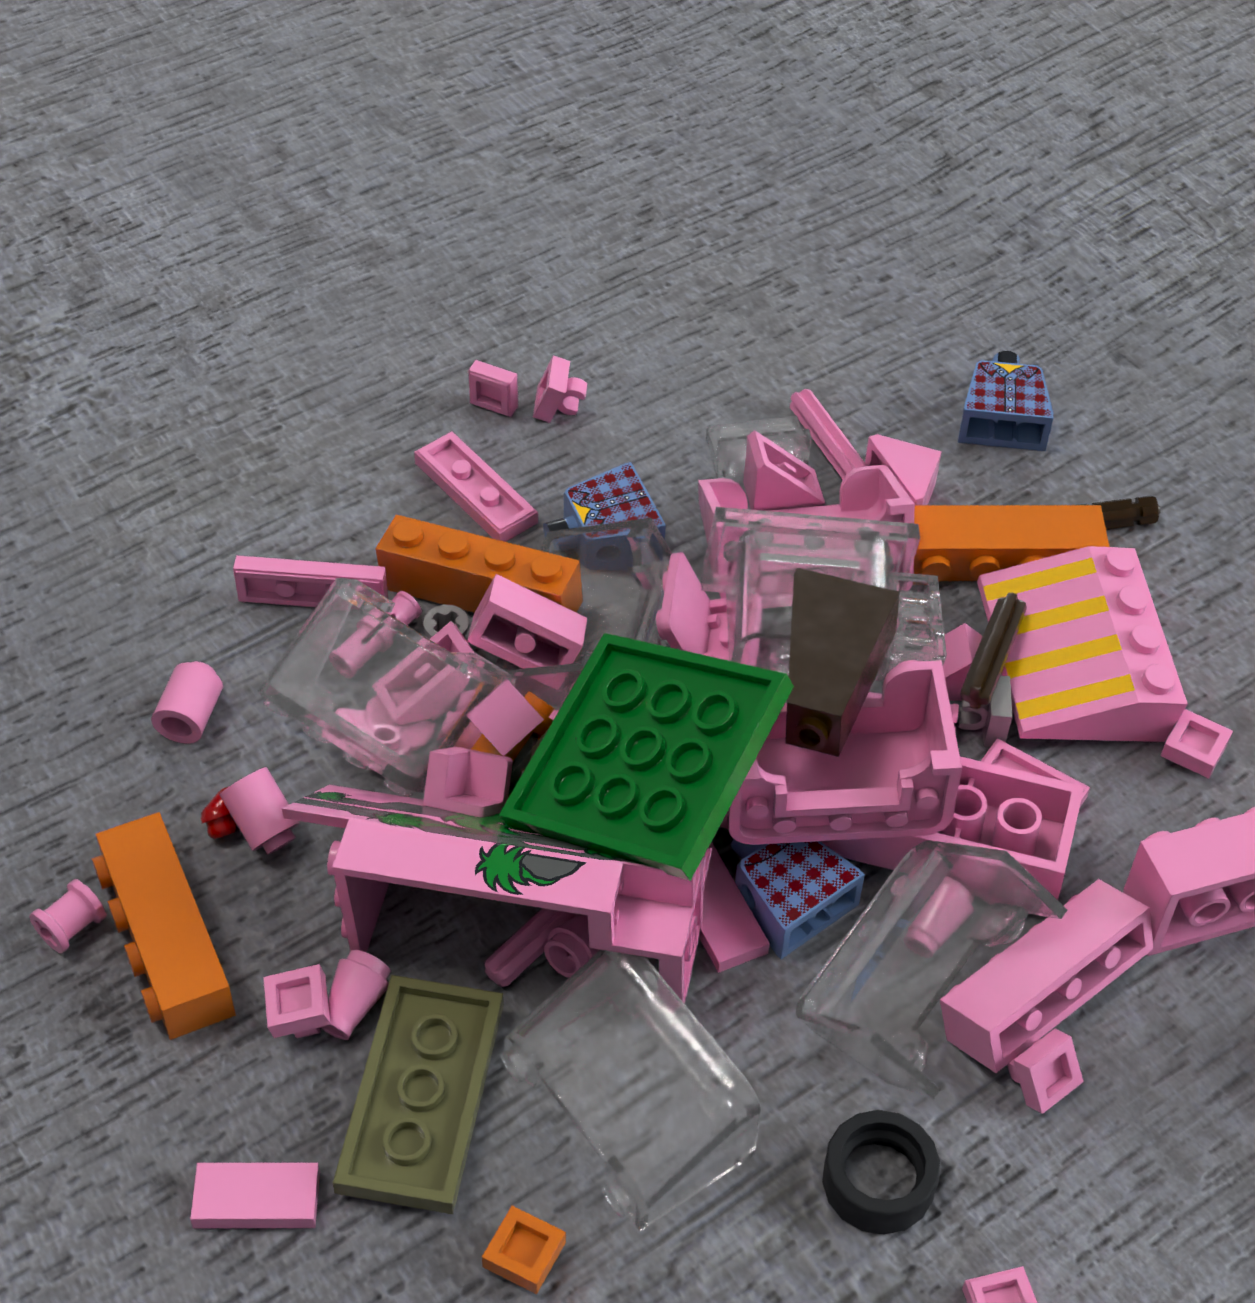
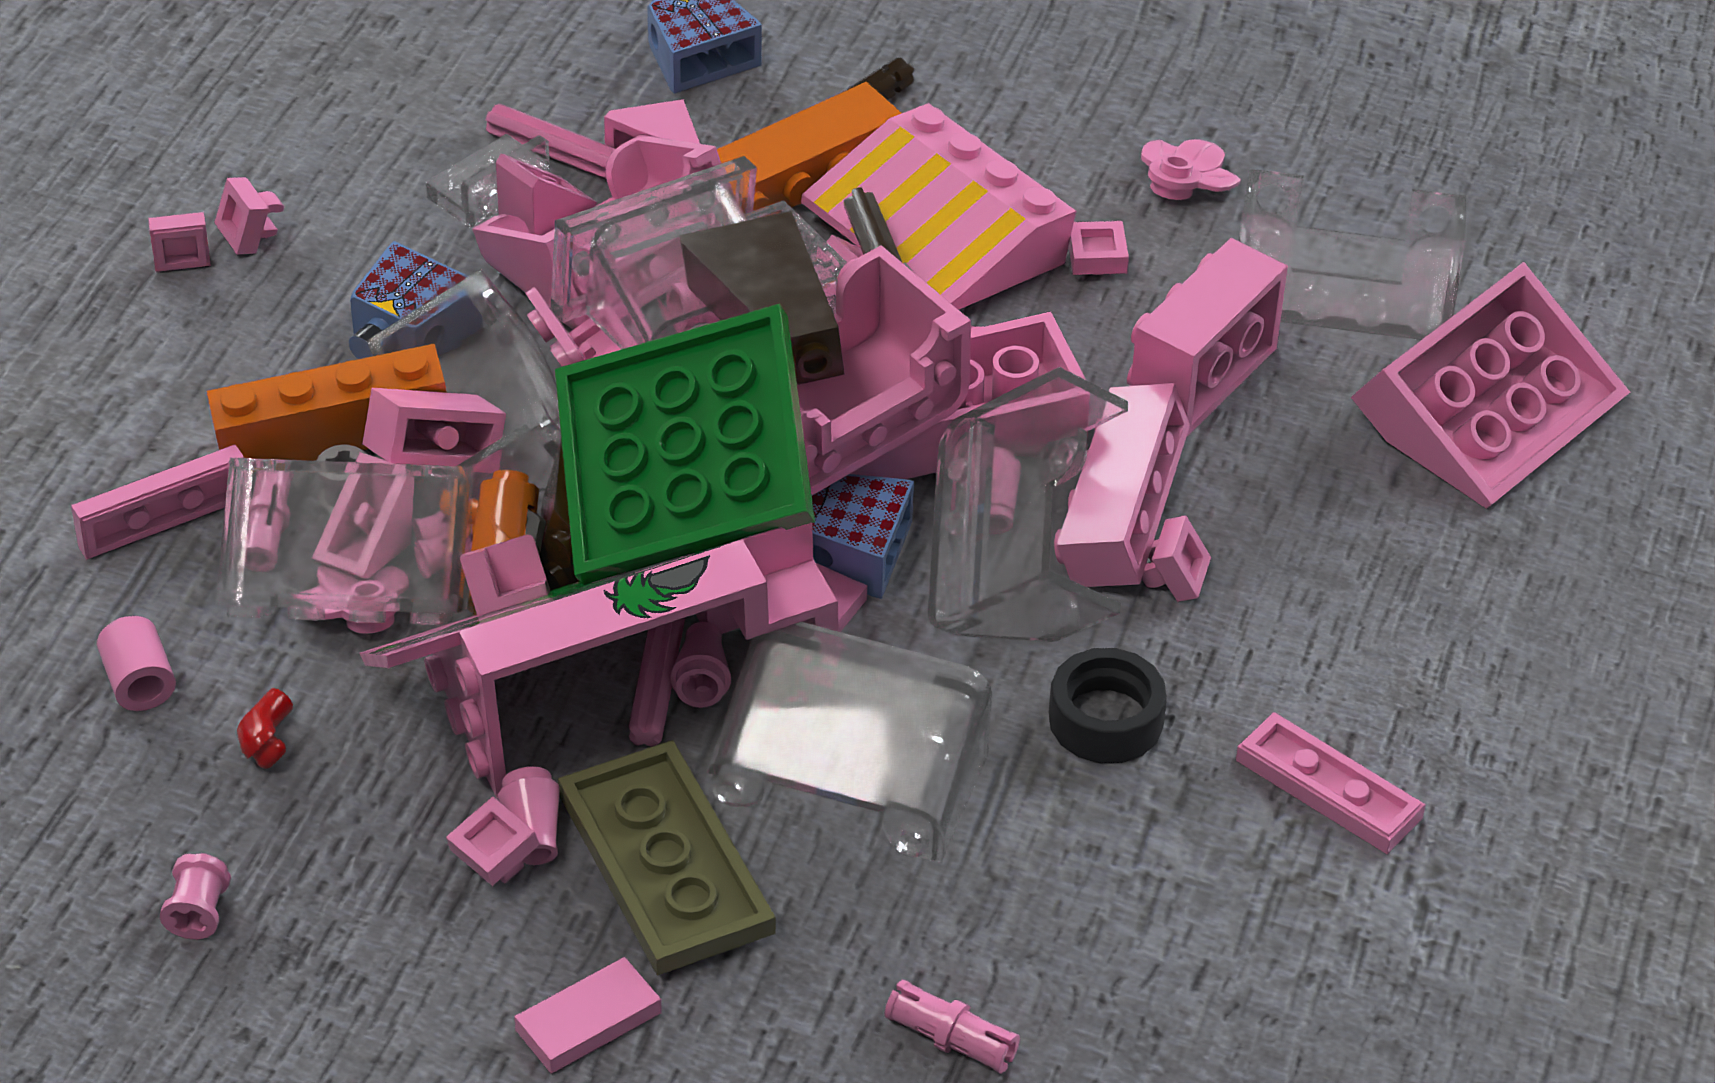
camera: 35 degrees left, 5 degrees down
orange brick [91,812,236,1040] -> none
bright pink brick [219,767,300,855] -> none
bright pink tile [414,431,538,542] -> none
bright pink tile [466,679,544,756] -> none
orange plate [482,1206,566,1294] -> none

